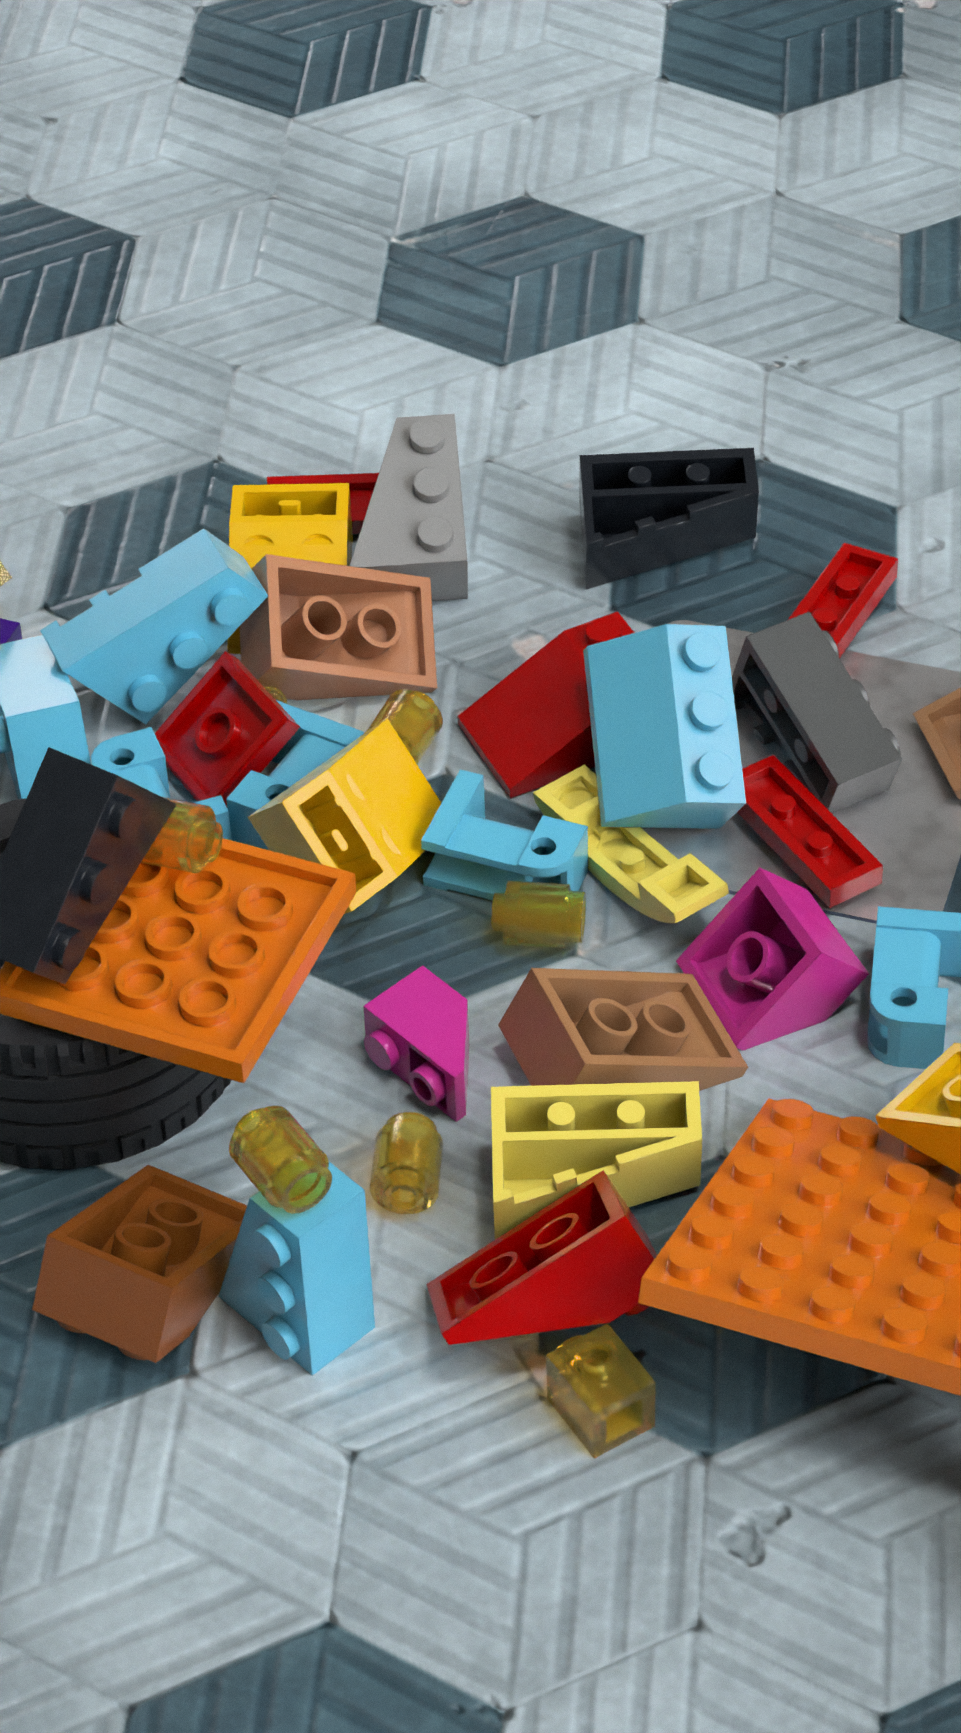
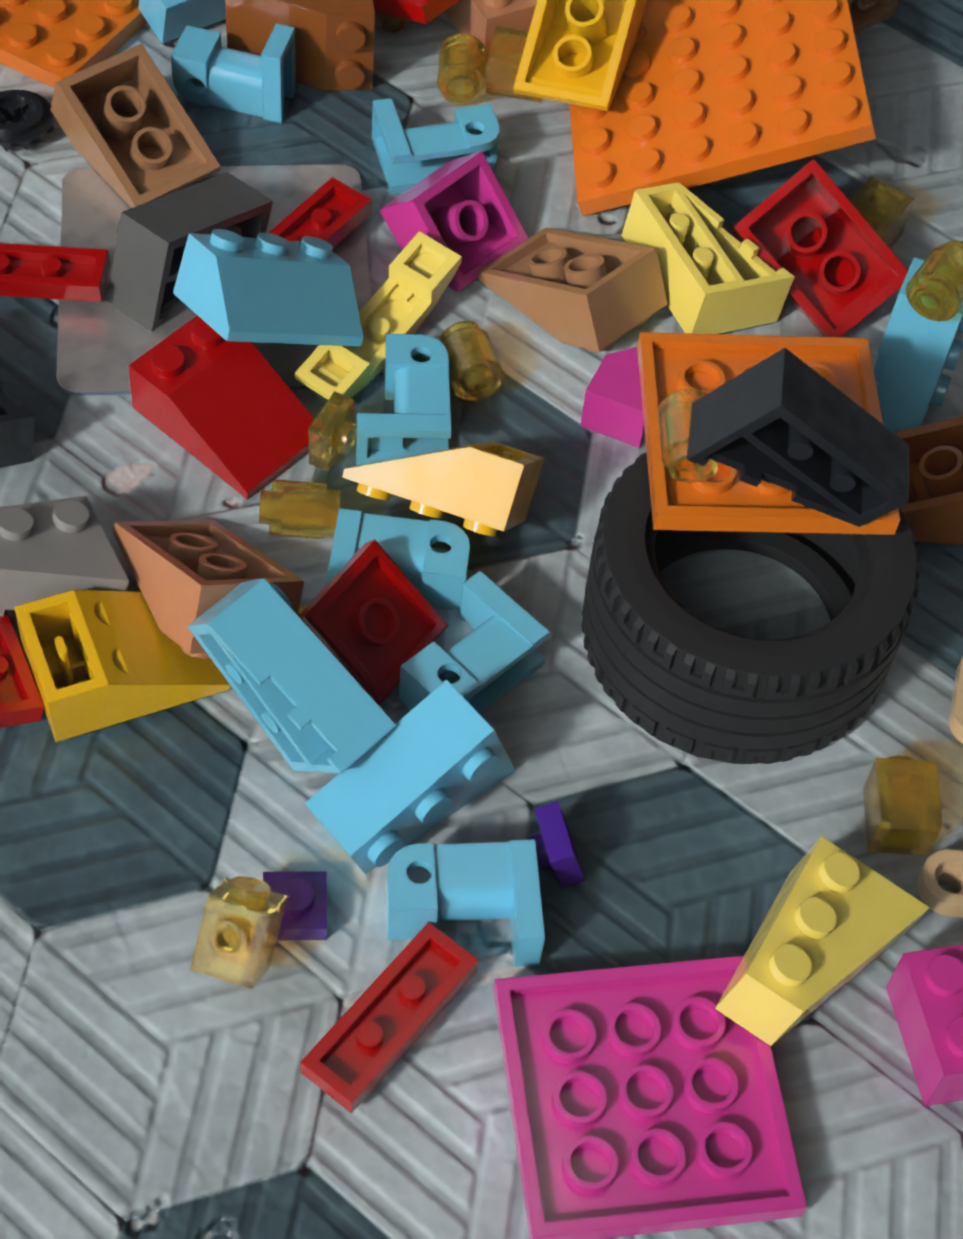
camera: 120 degrees left, 10 degrees up
none -> clear yellow plate [309,391,357,472]

